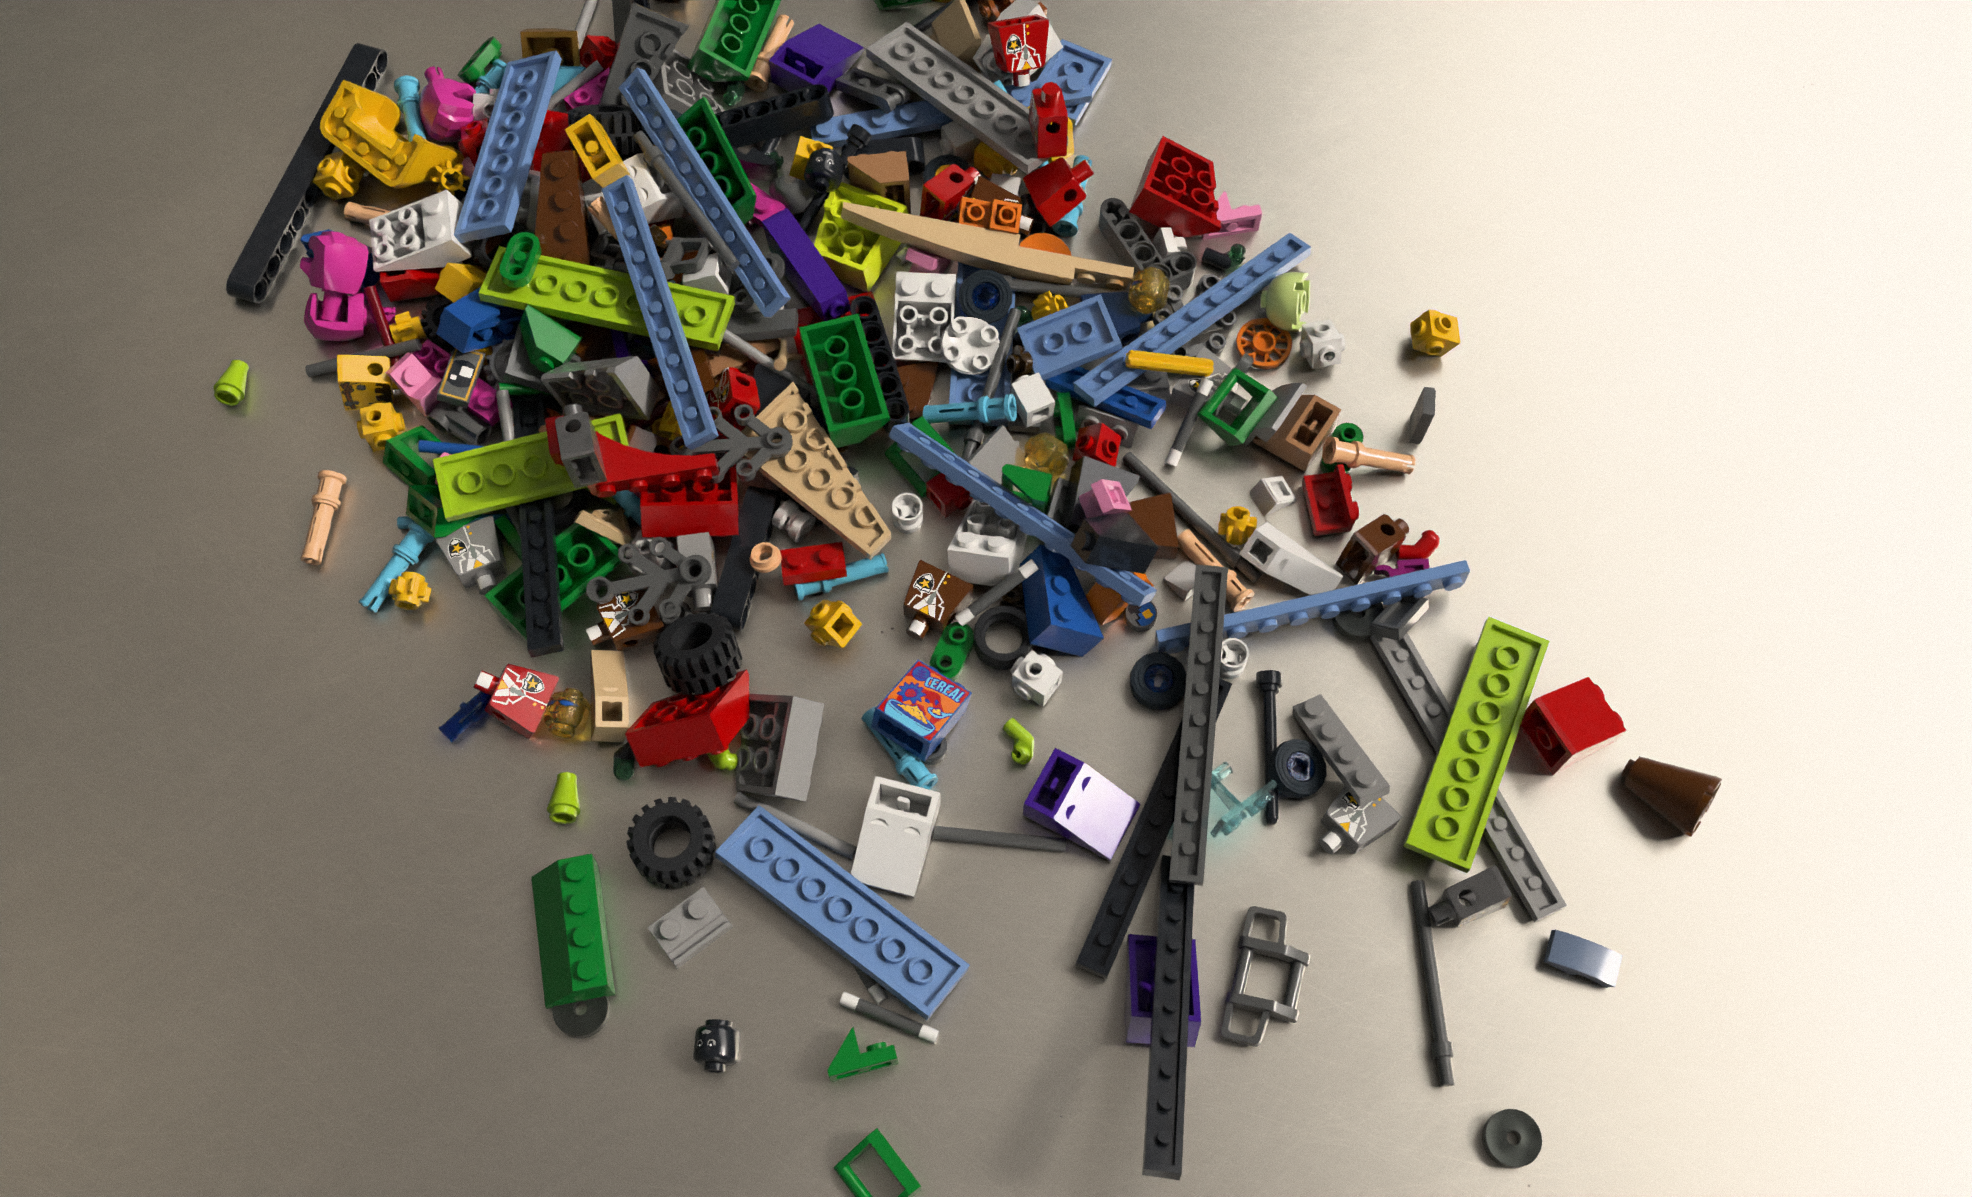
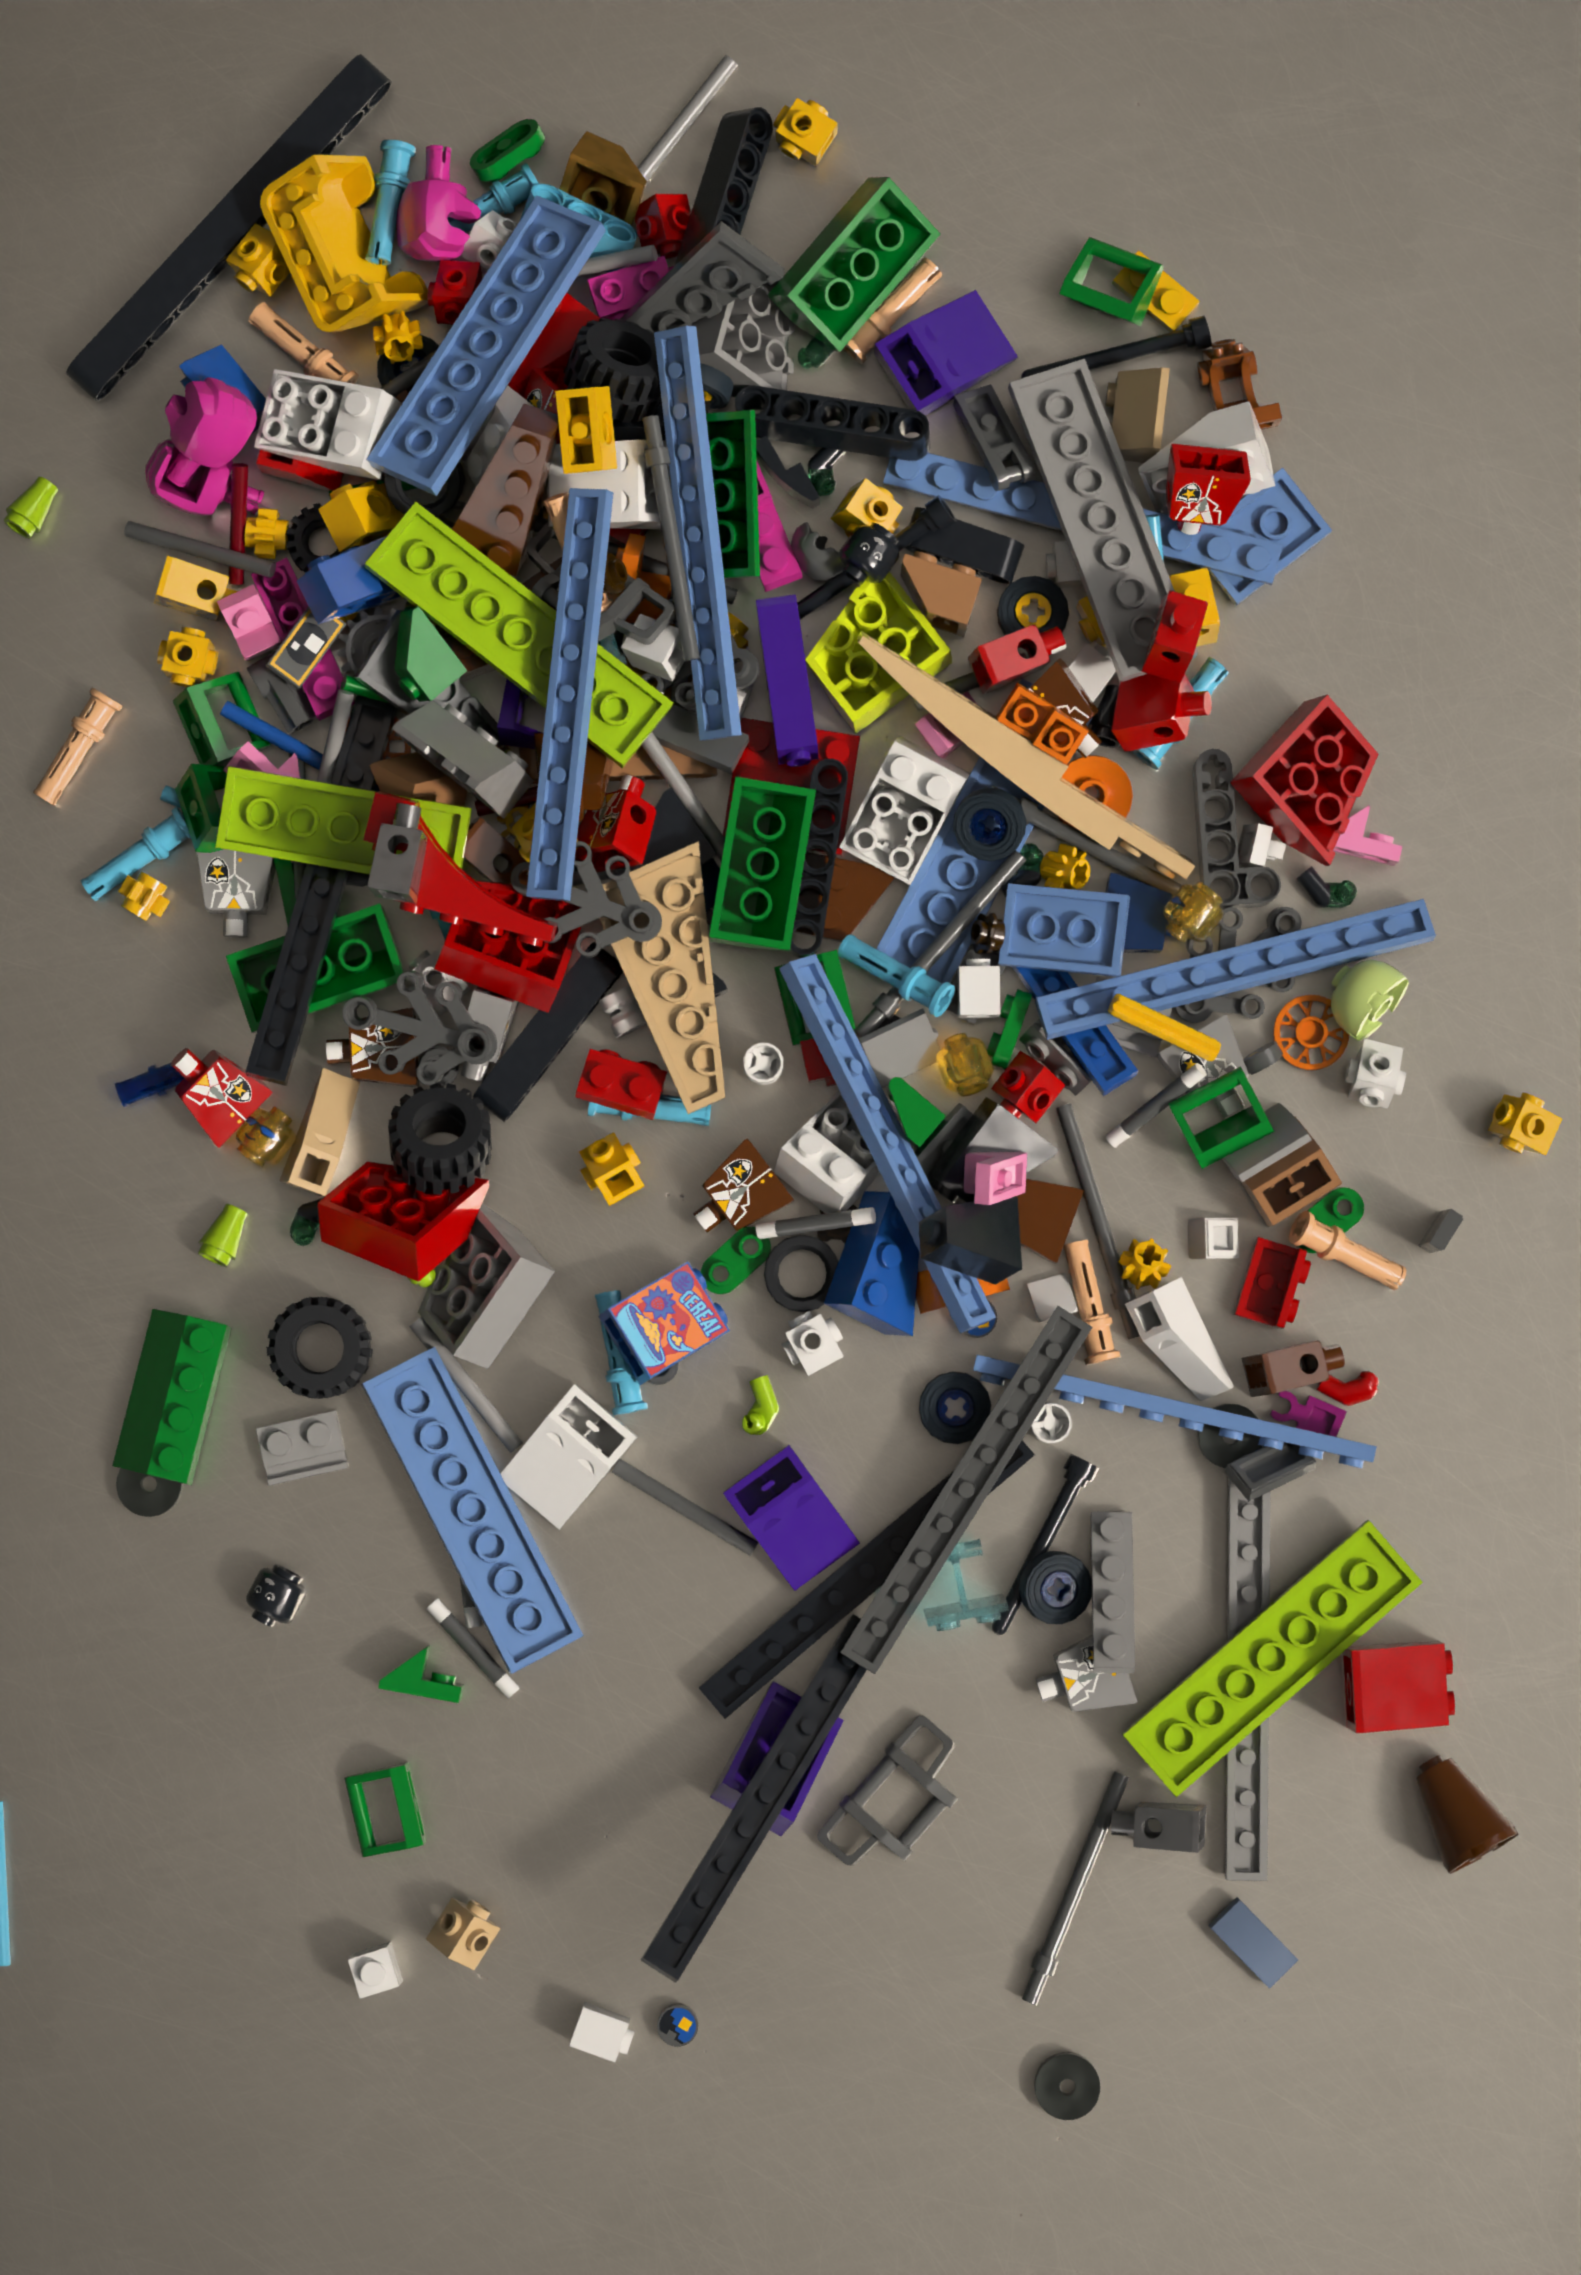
camera: 25 degrees right, 20 degrees up
green plate [499,232,541,288] -> none
tan tile [574,507,632,545] -> none
light nougat plate [750,542,782,573] -> none
tan bar [773,340,803,371] -> none
white dish [940,316,1000,375] -> none

